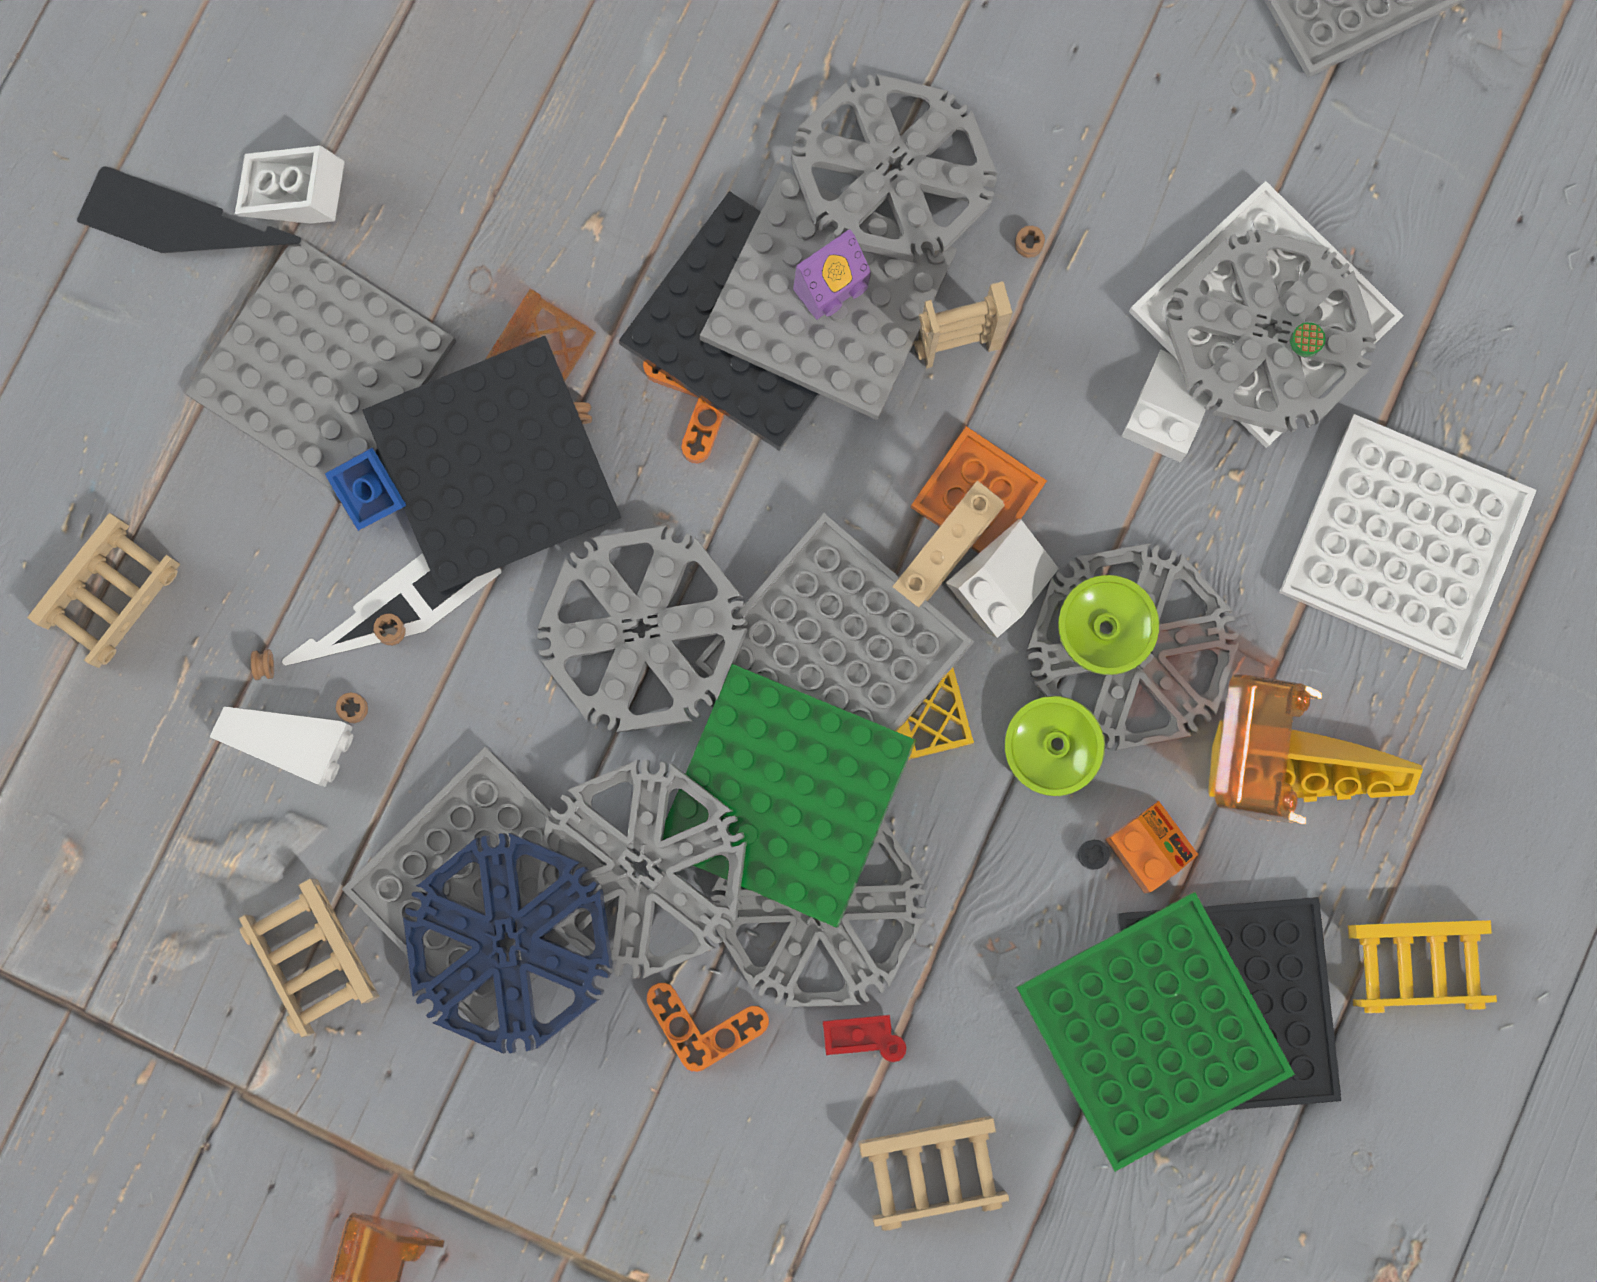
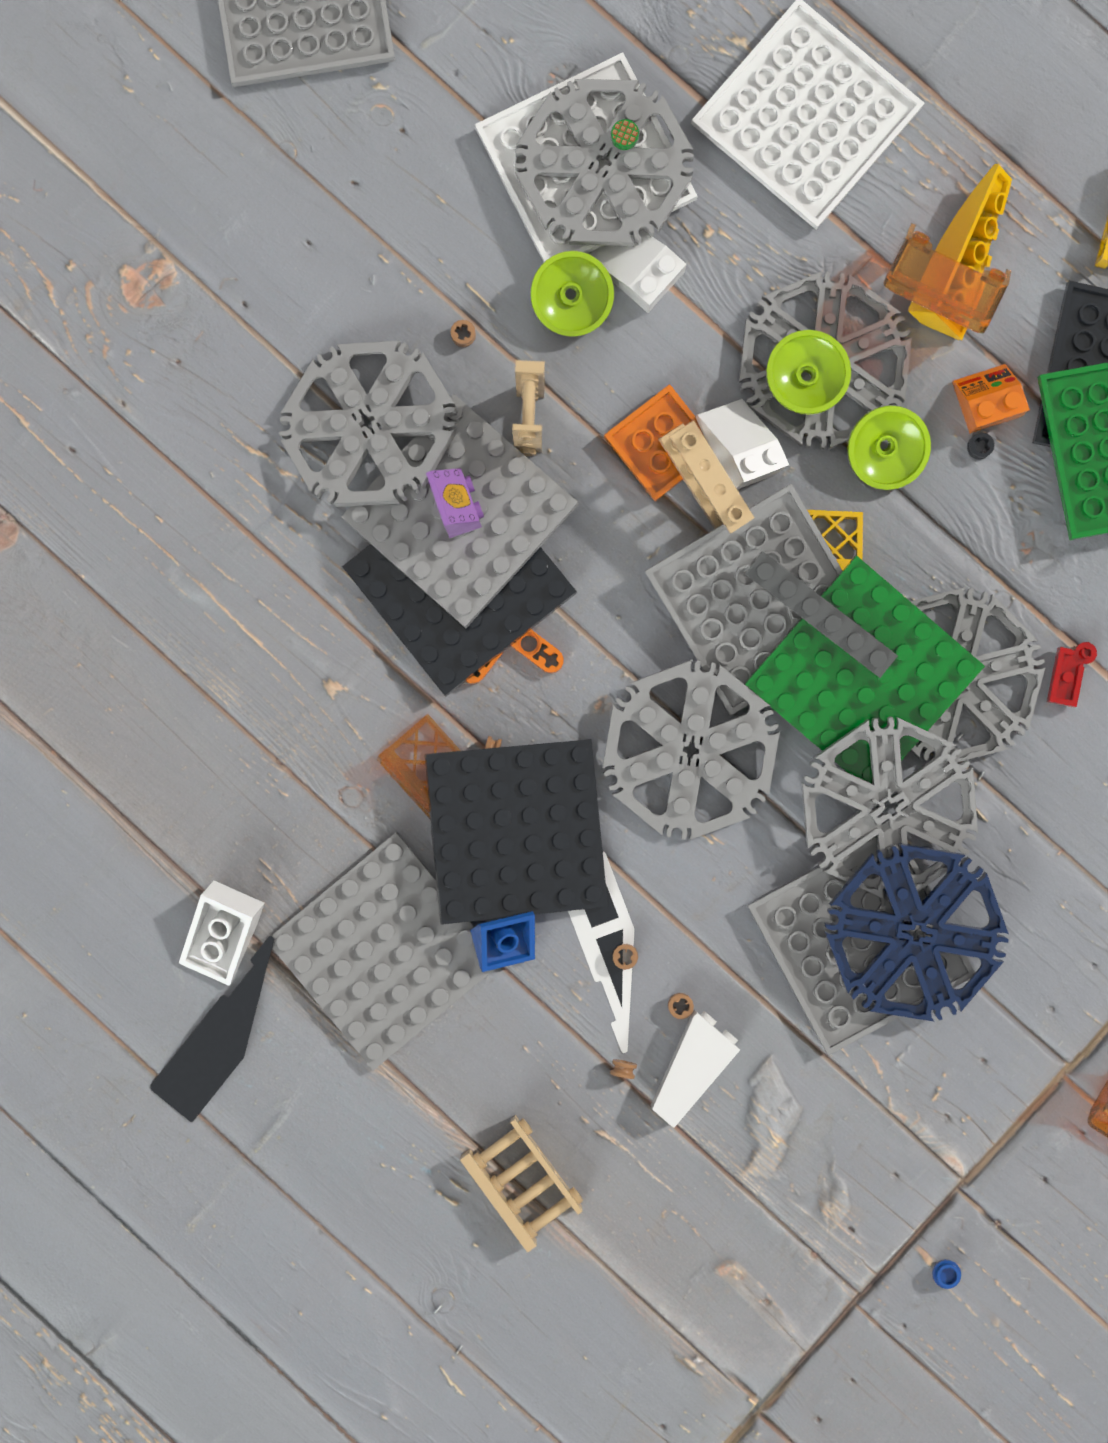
camera: 80 degrees left, 5 degrees up
tan fence [239,878,379,1038] -> none
orange beam [647,982,769,1072] -> none
none -> lime dish [530,251,614,336]
none -> dark grey plate [744,551,898,678]
none -> blue plate [932,1259,961,1289]

